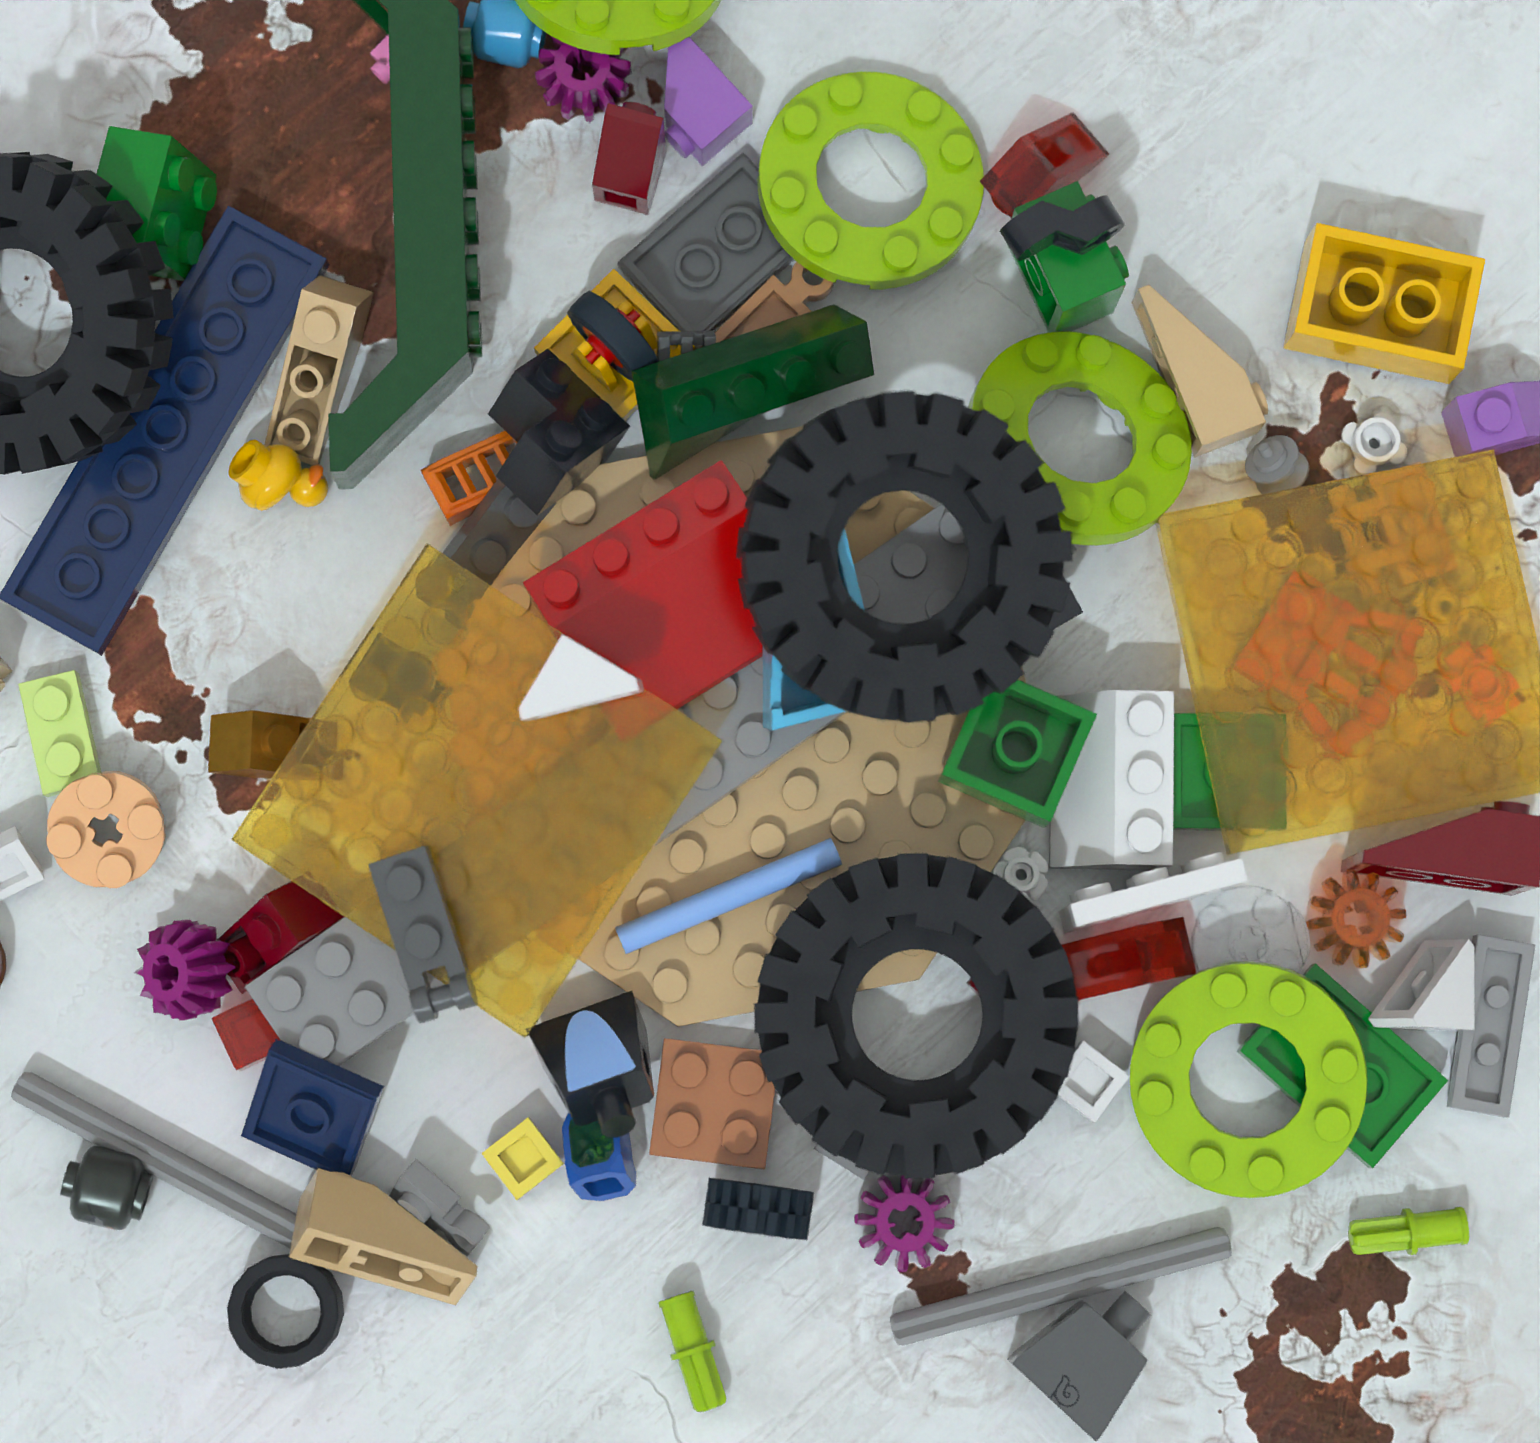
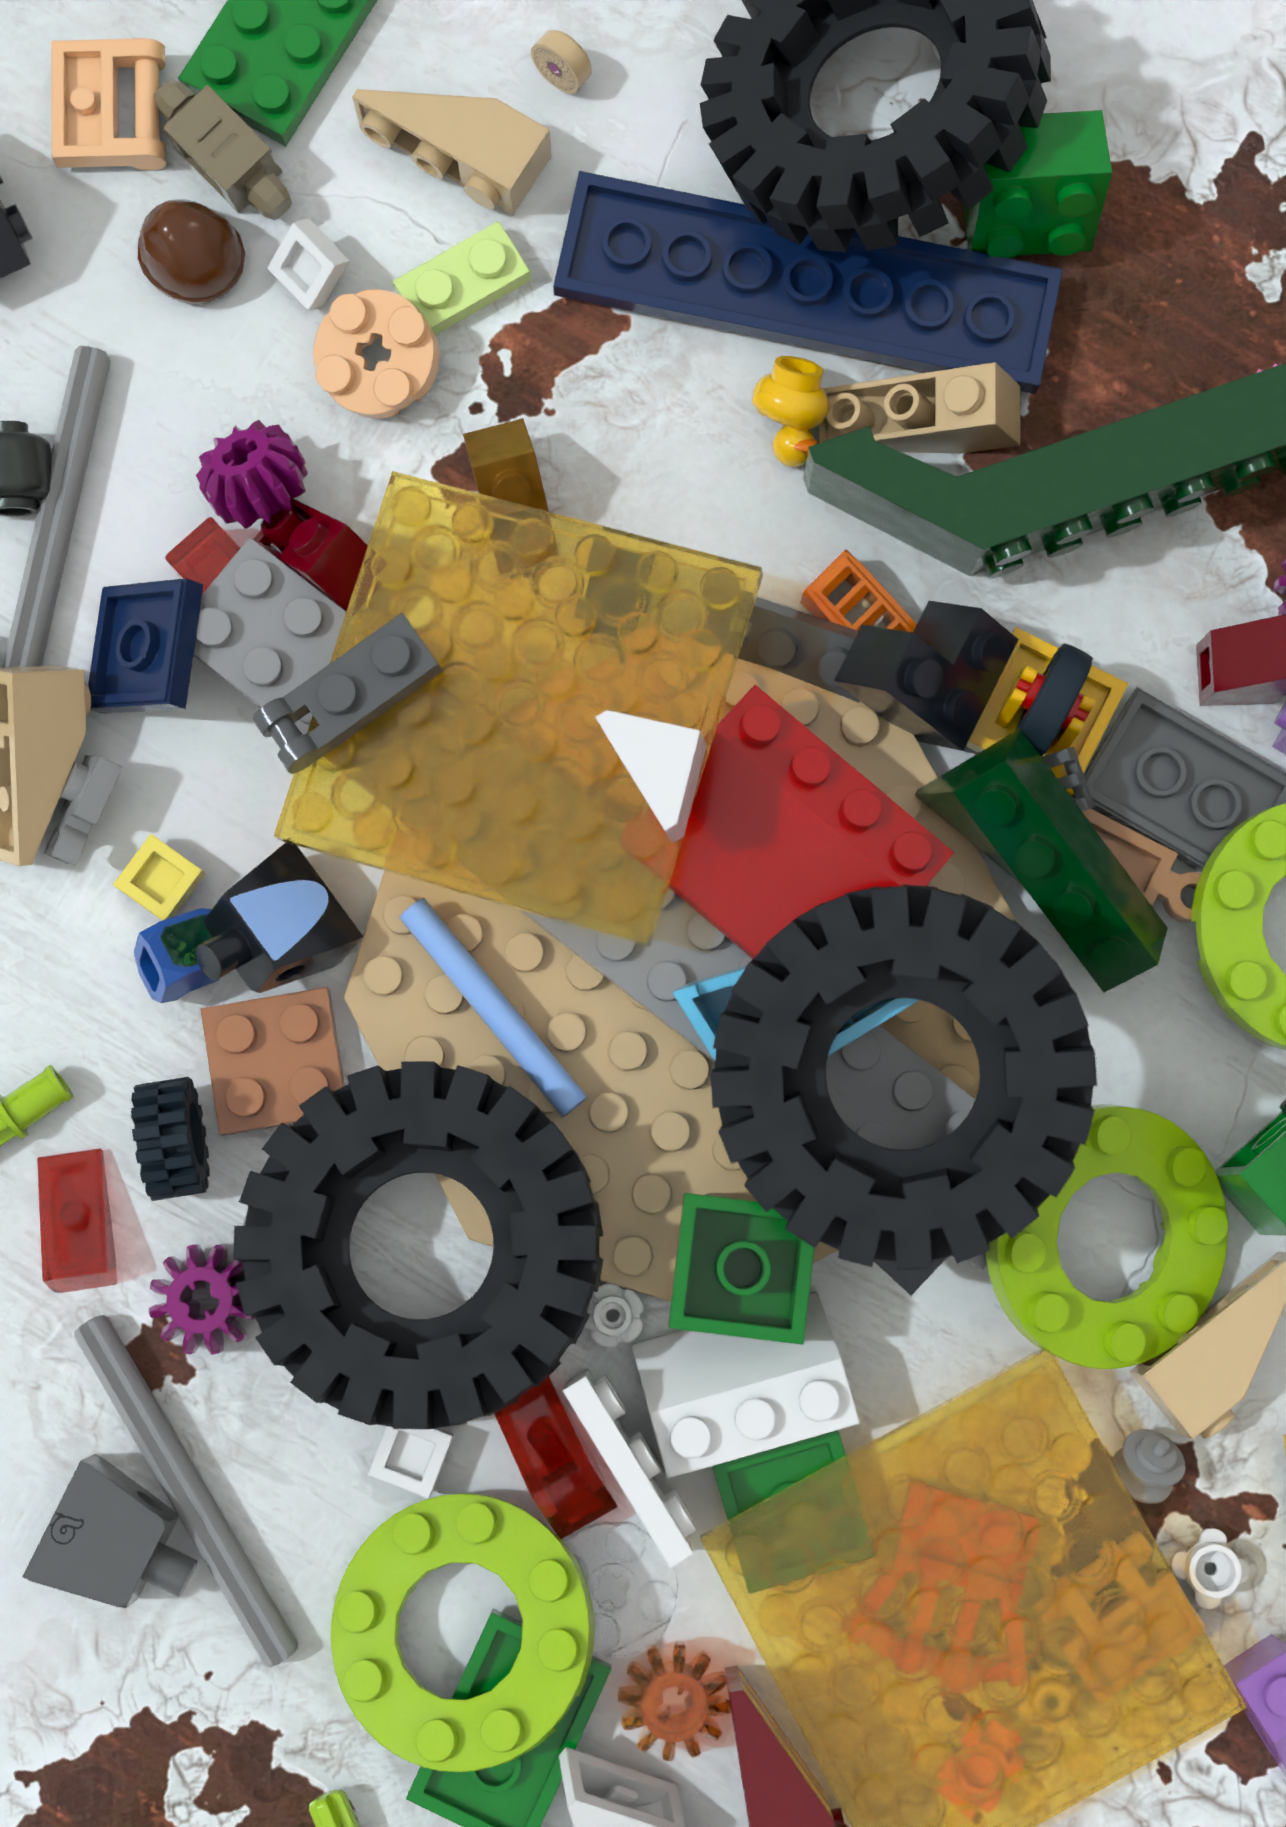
camera: 75 degrees right, 0 degrees up
none -> clear red slope [37,1148,117,1293]

